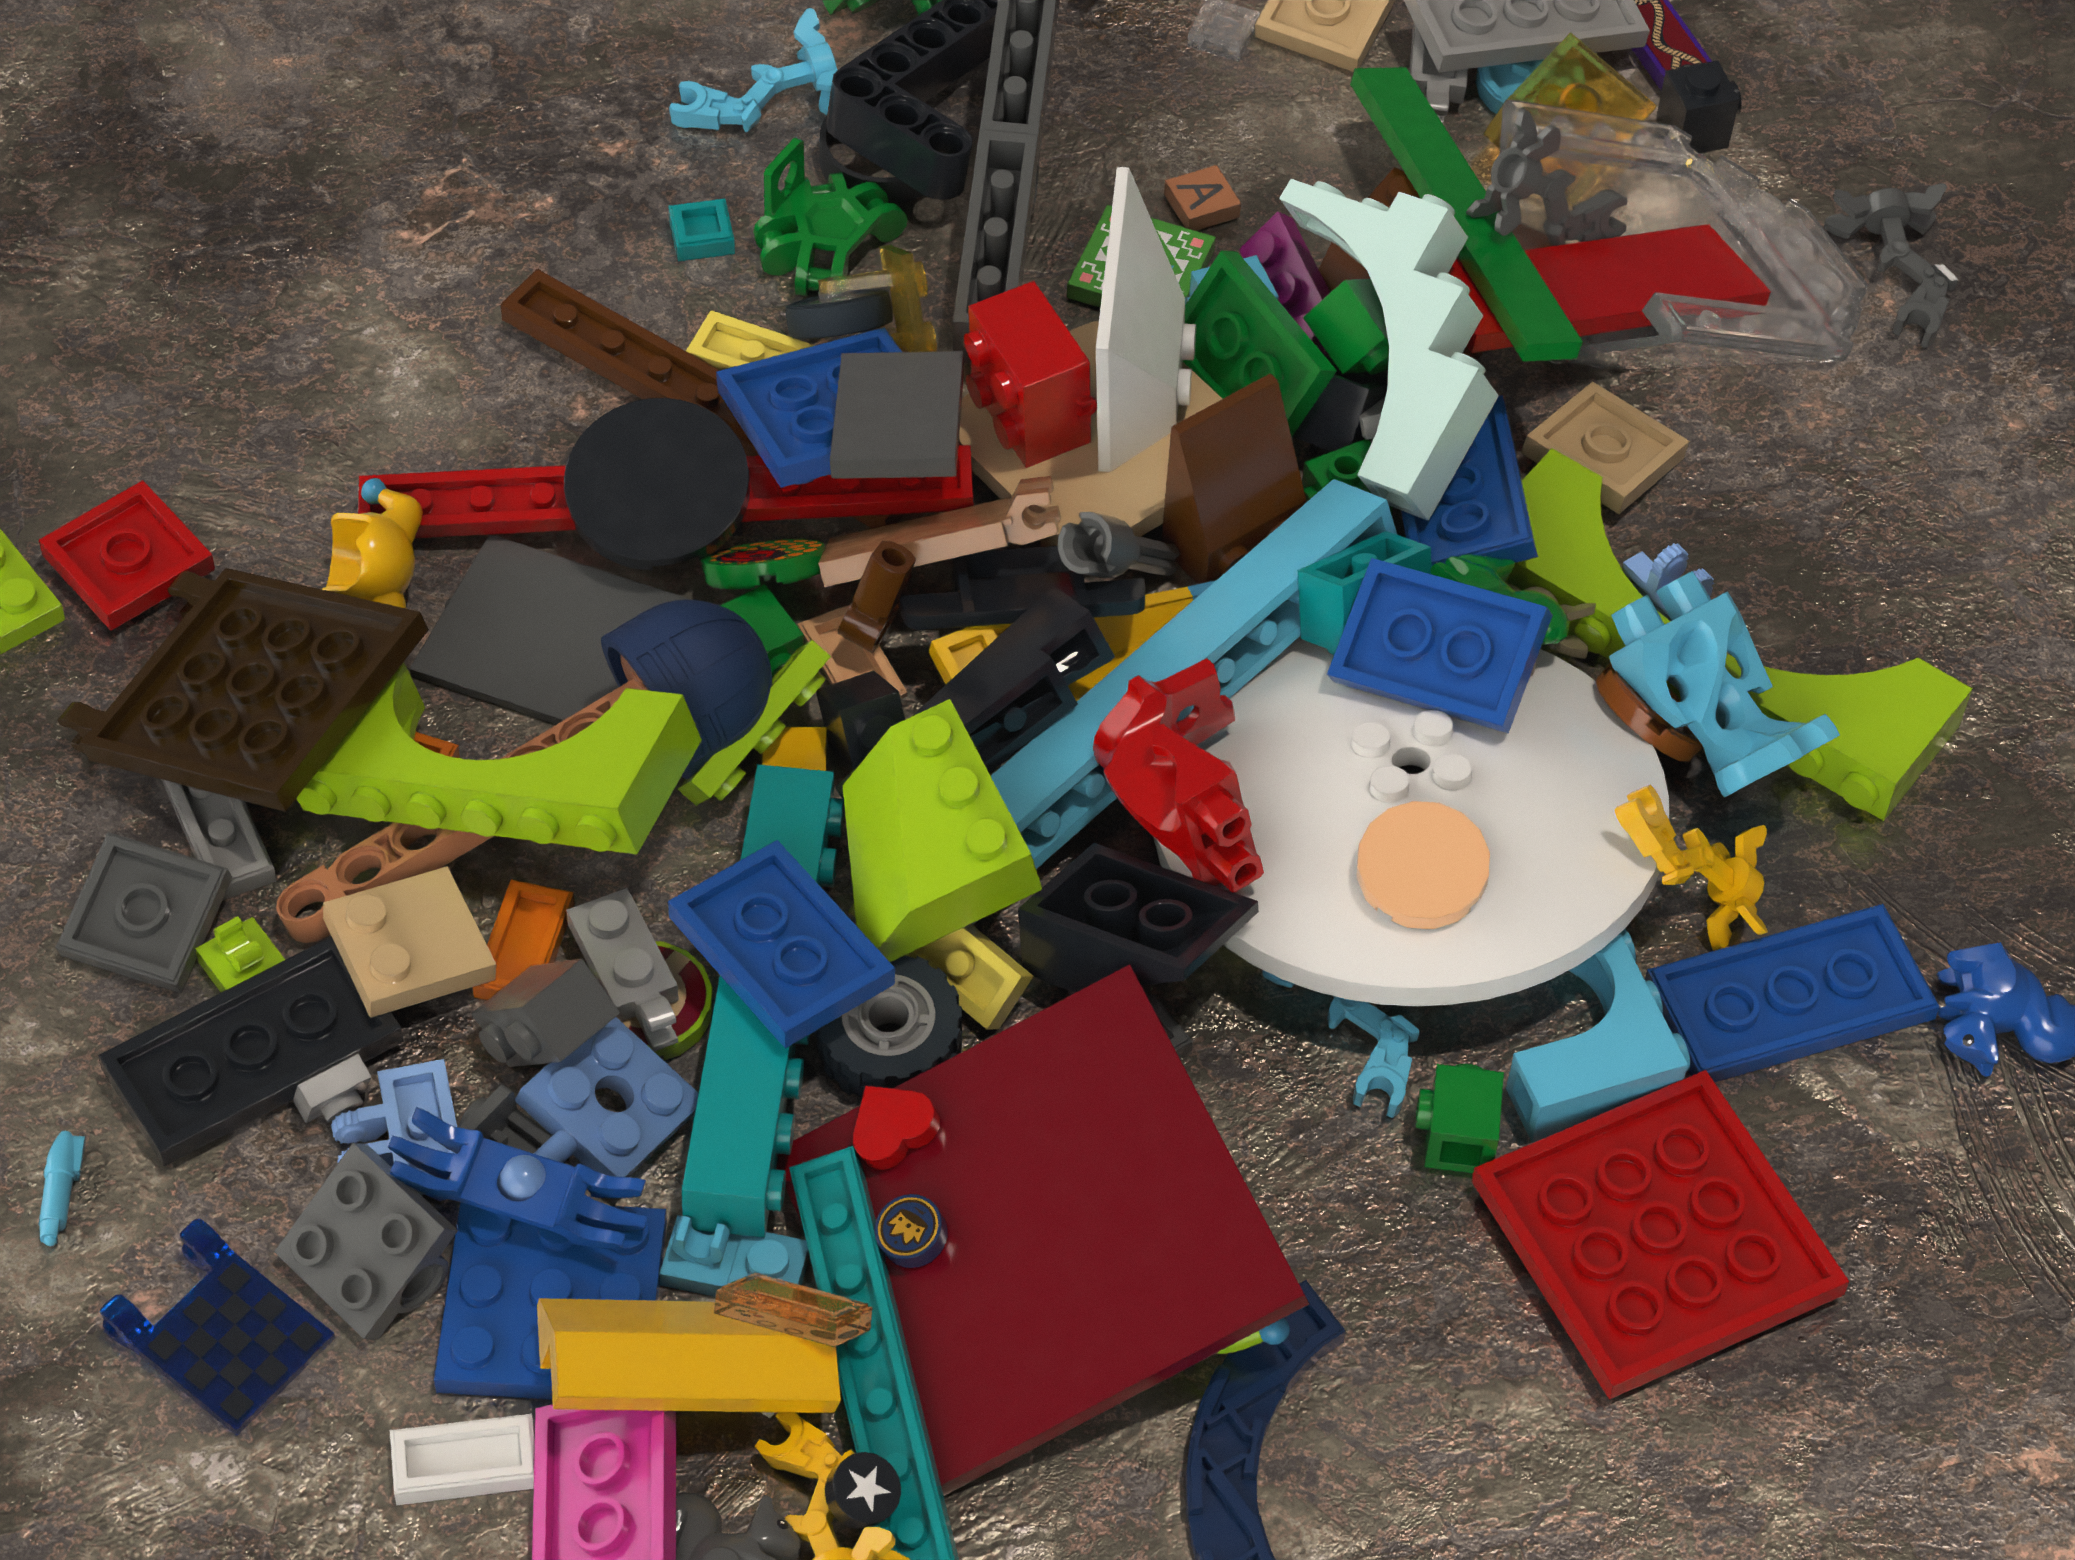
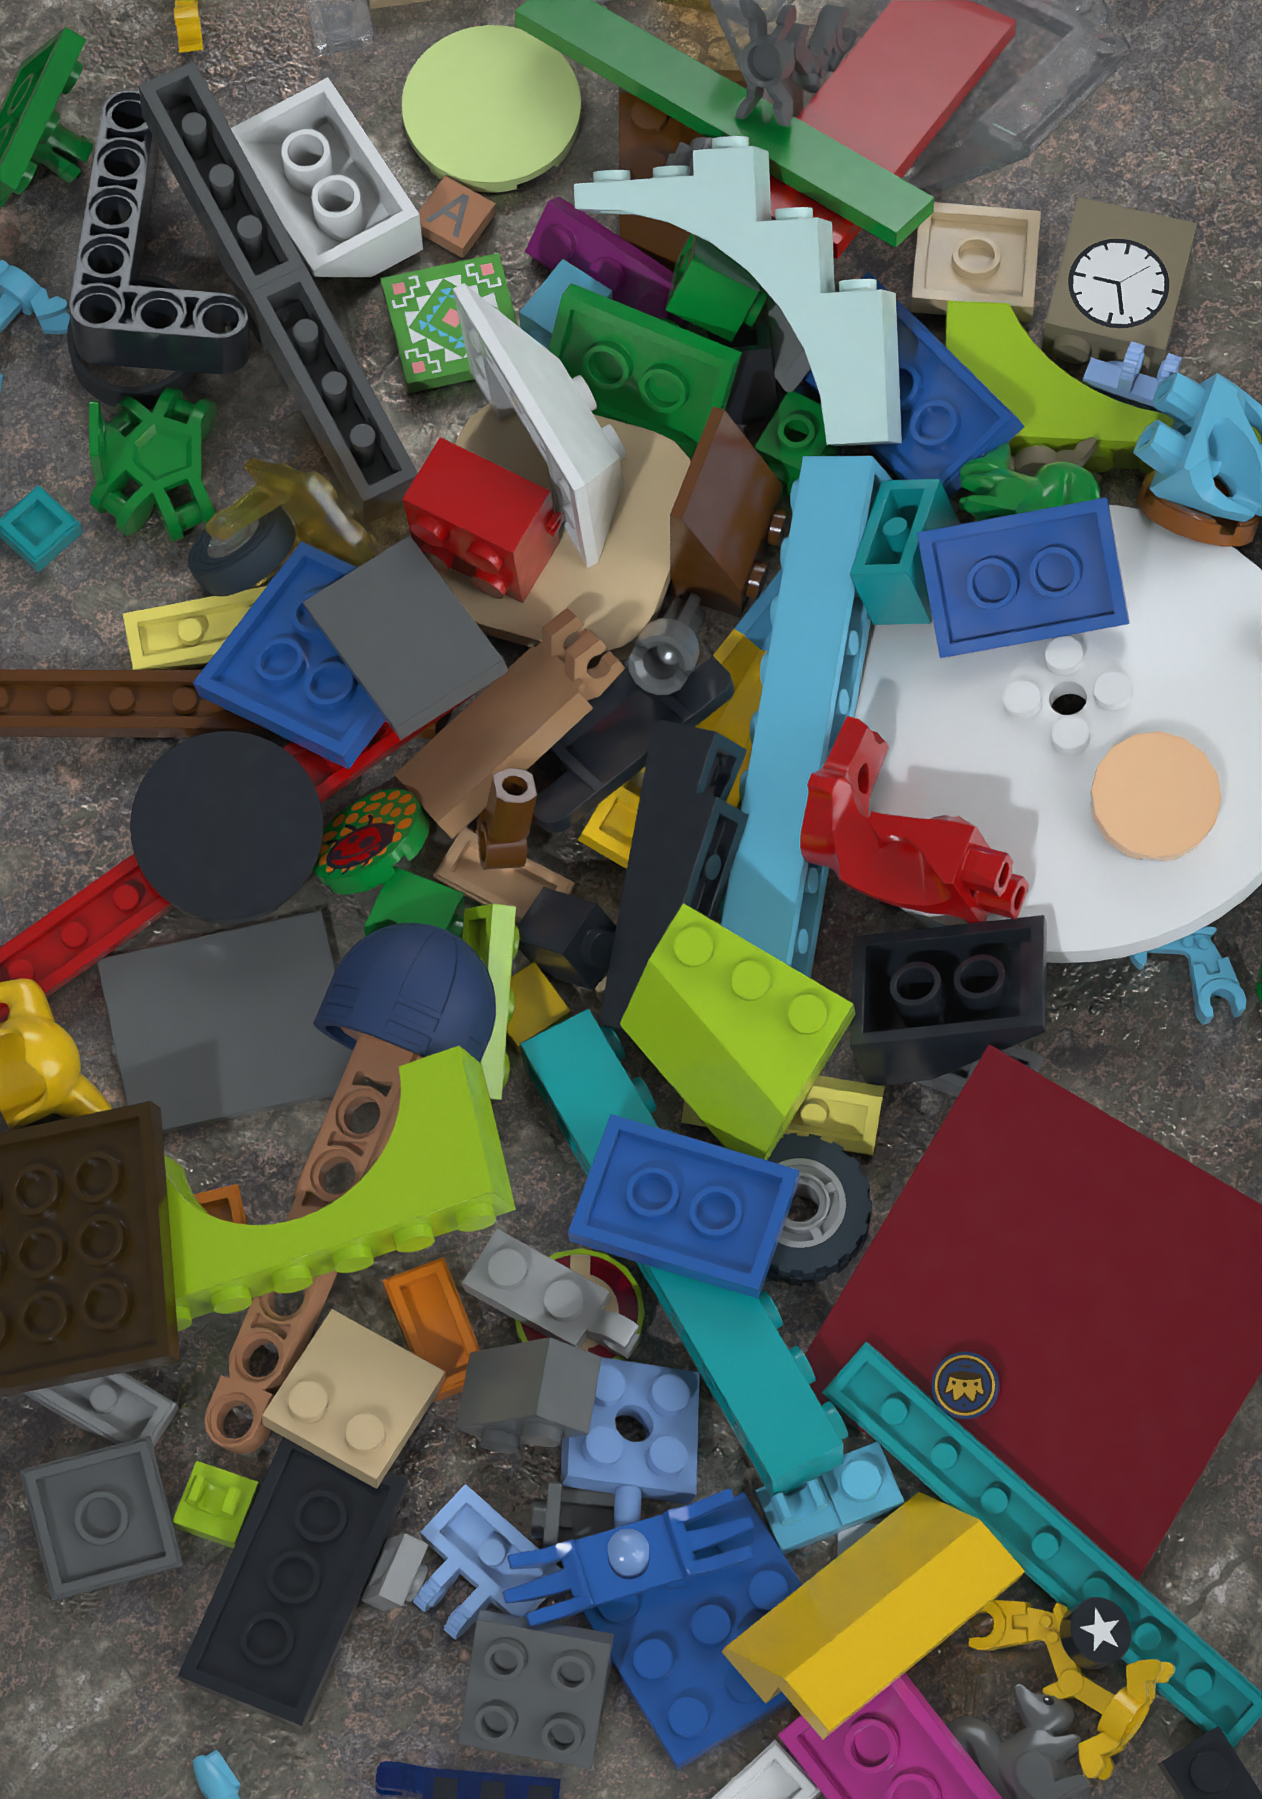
camera: 30 degrees left, 15 degrees up
clear orange tile [714,1273,873,1347] -> none
red tile [853,1086,940,1170] -> none
none -> white slope [231,77,423,277]
none -> yellowish green tile [402,25,581,193]
none -> dark tan brick [1041,197,1197,377]

